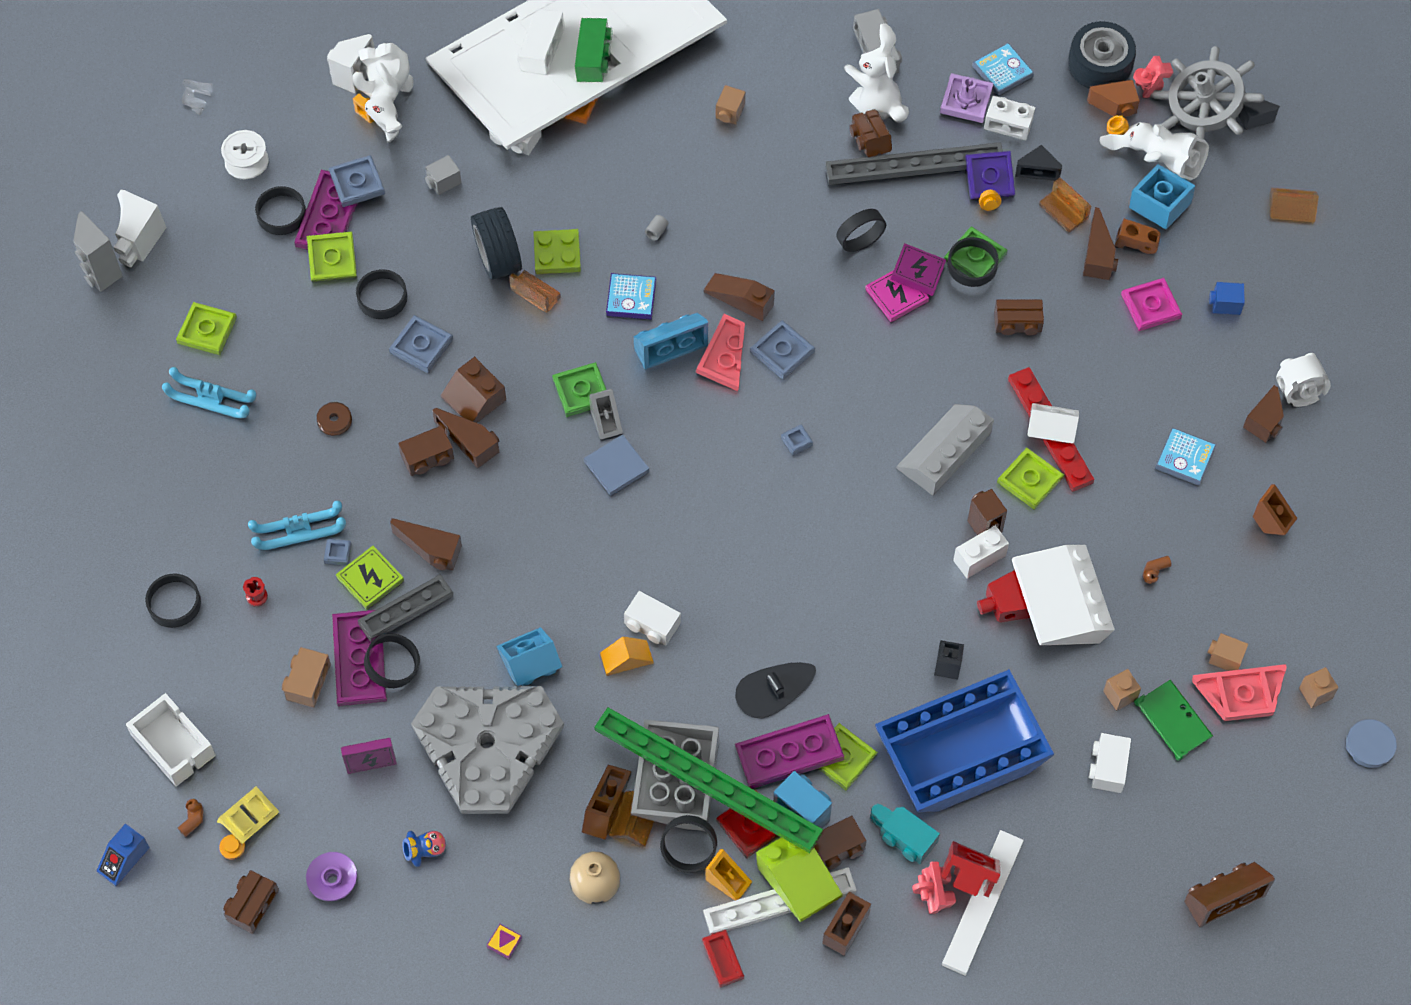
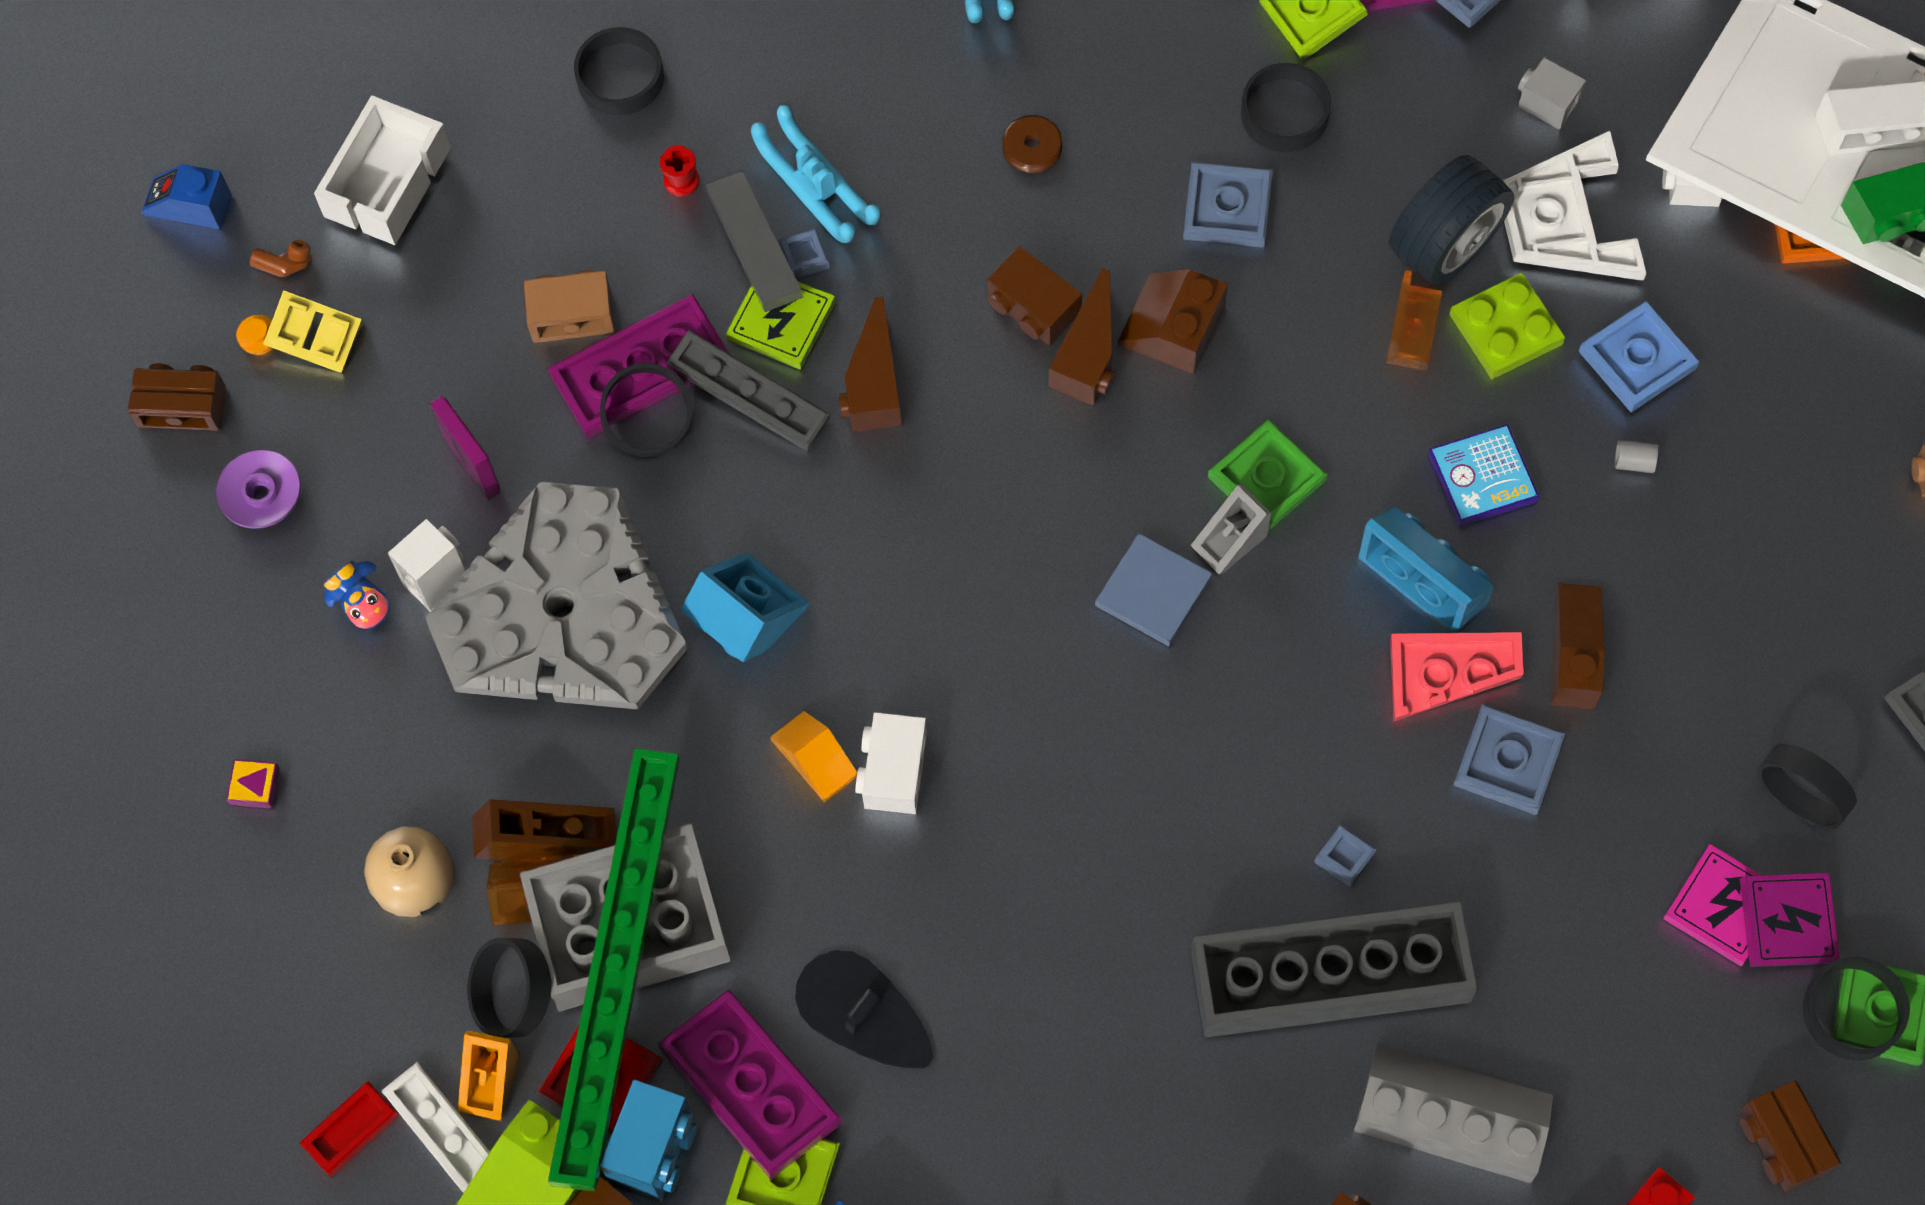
camera: 70 degrees right, 5 degrees up
none -> white brick [388,519,466,612]
none -> dark grey tile [705,171,803,312]
none -> dark grey brick [1191,902,1477,1038]
none -> white wing [1503,131,1646,281]
none -> medium blue plate [1579,301,1699,412]

